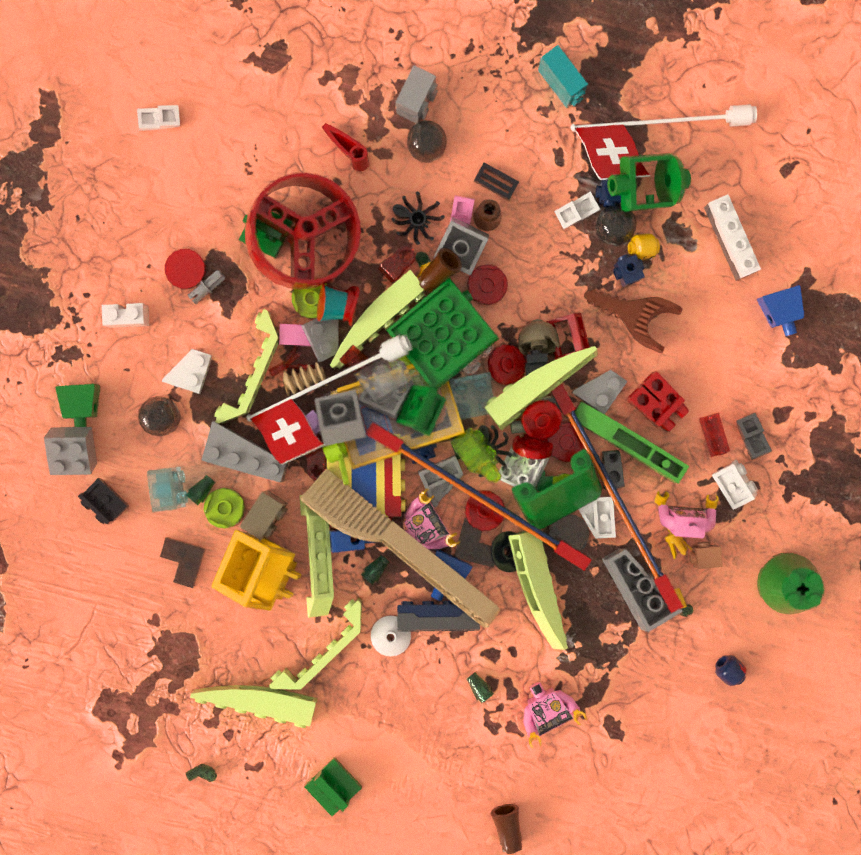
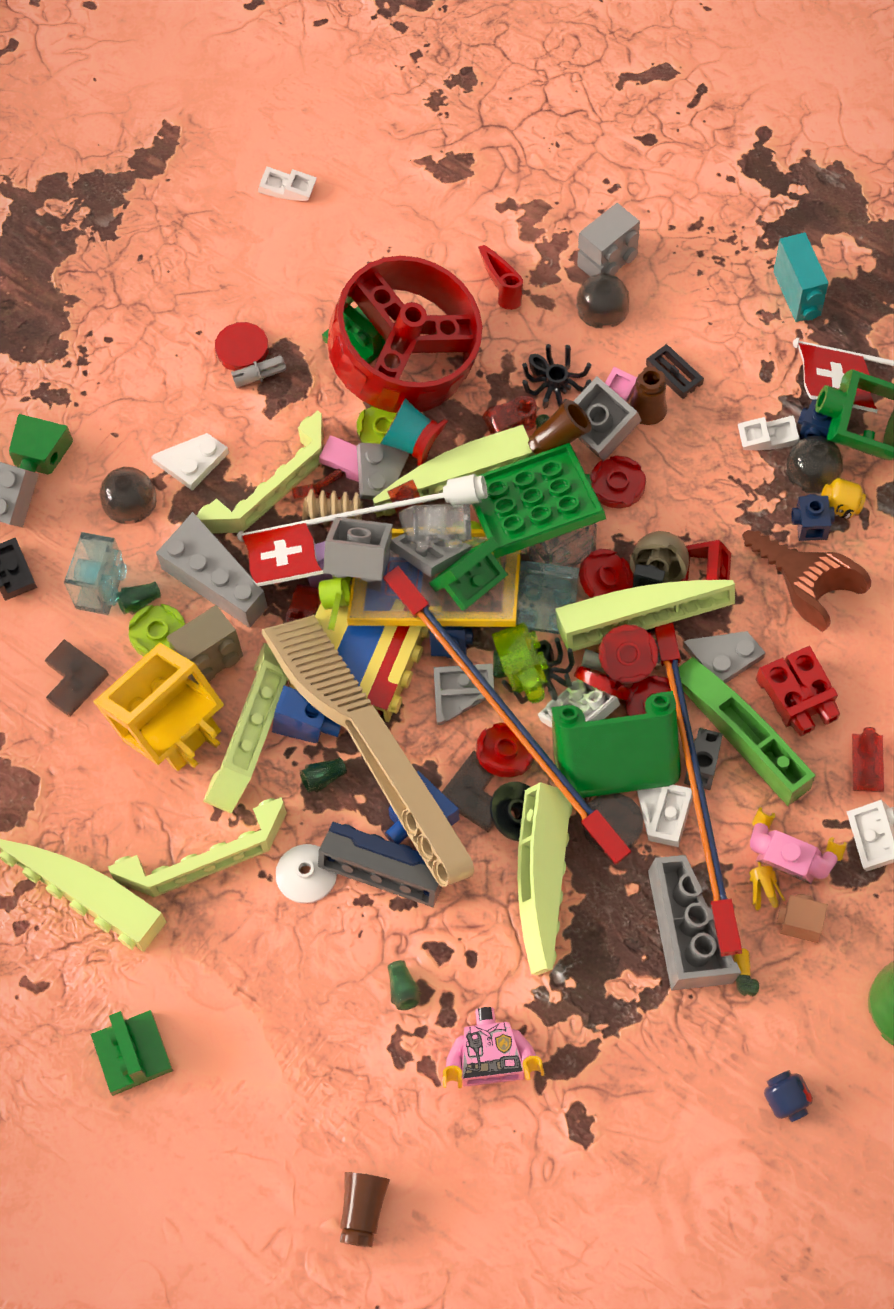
camera: 25 degrees right, 25 degrees down
white brick [102,303,149,328] -> none
torso [404,488,460,549] -> none

